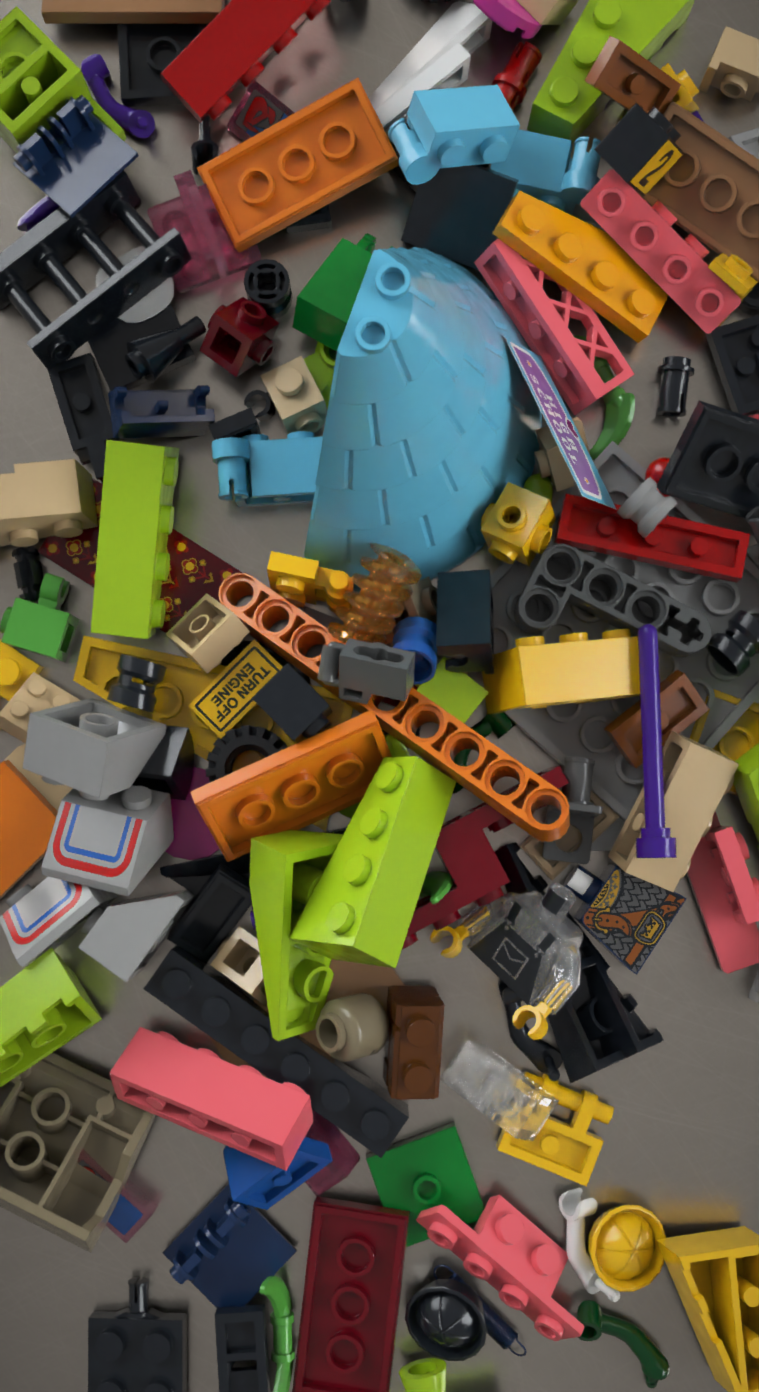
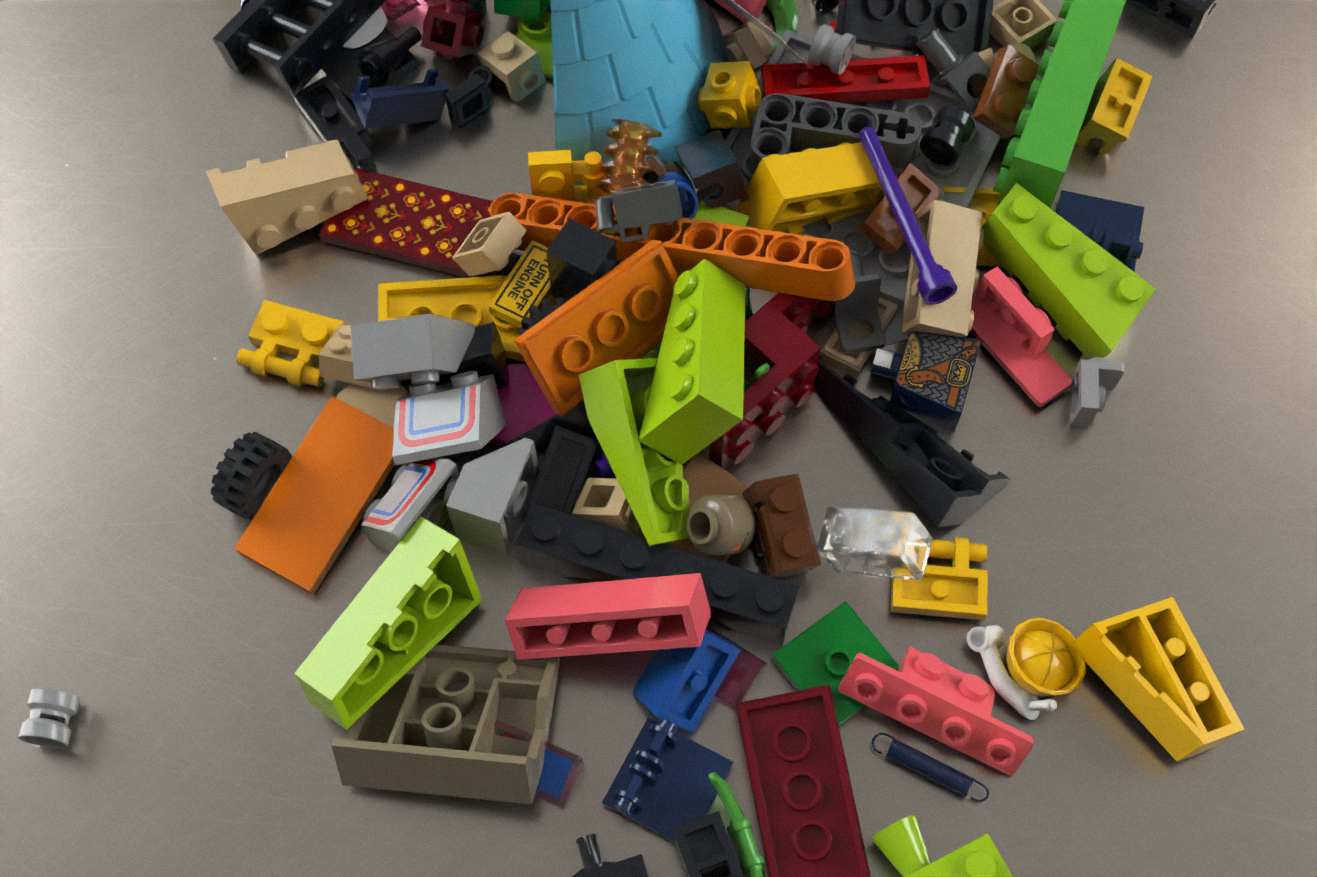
camera: 15 degrees left, 20 degrees down
bright green brick [0,573,80,663] -> none
black piece [12,546,44,603] -> none
lime wedge [91,440,180,639] -> none
black wheel [107,654,167,713] -> none
medium azure hinge [212,431,323,507] -> none
black hat [405,1279,487,1361] -> none
torso [430,883,584,1040] -> none
black piece [498,973,562,1081] -> none
dark green piece [576,1300,670,1388] -> none

